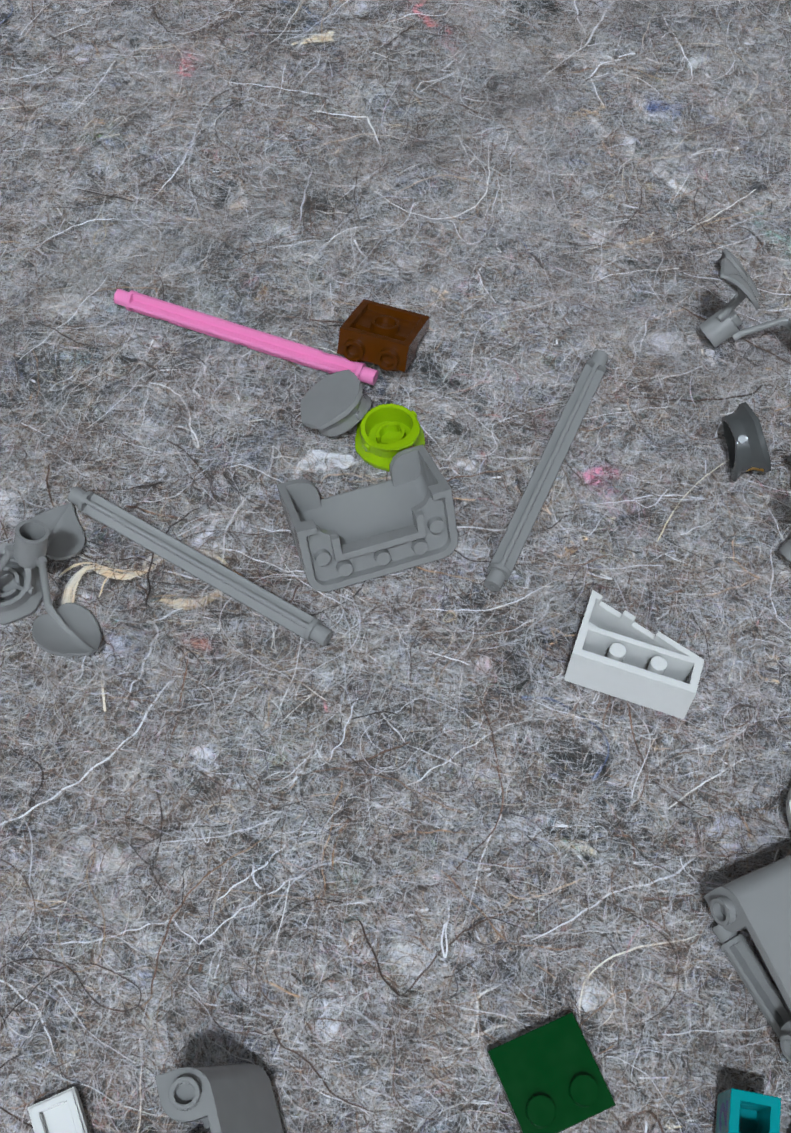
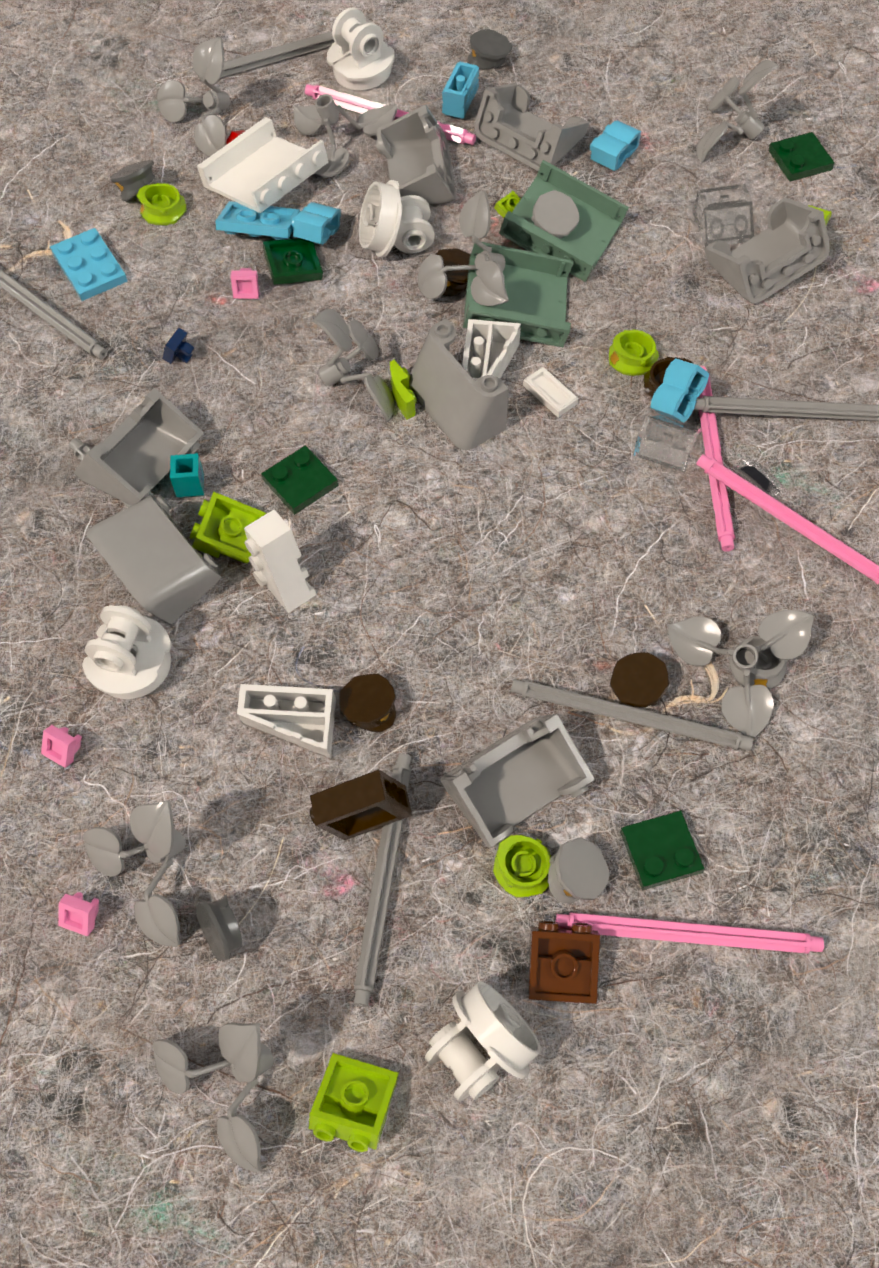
camera: 165 degrees right, 0 degrees up
none -> lime plate [189,491,266,564]
none -> white wedge [244,510,317,613]
none -> lime plate [309,1053,399,1152]
none -> dark brown window [310,769,413,840]
none -> dark brown hat [339,674,396,732]
none -> white piece [425,981,541,1102]
none -> dark brown hat [610,652,669,708]
none -> dark green plate [620,810,705,891]

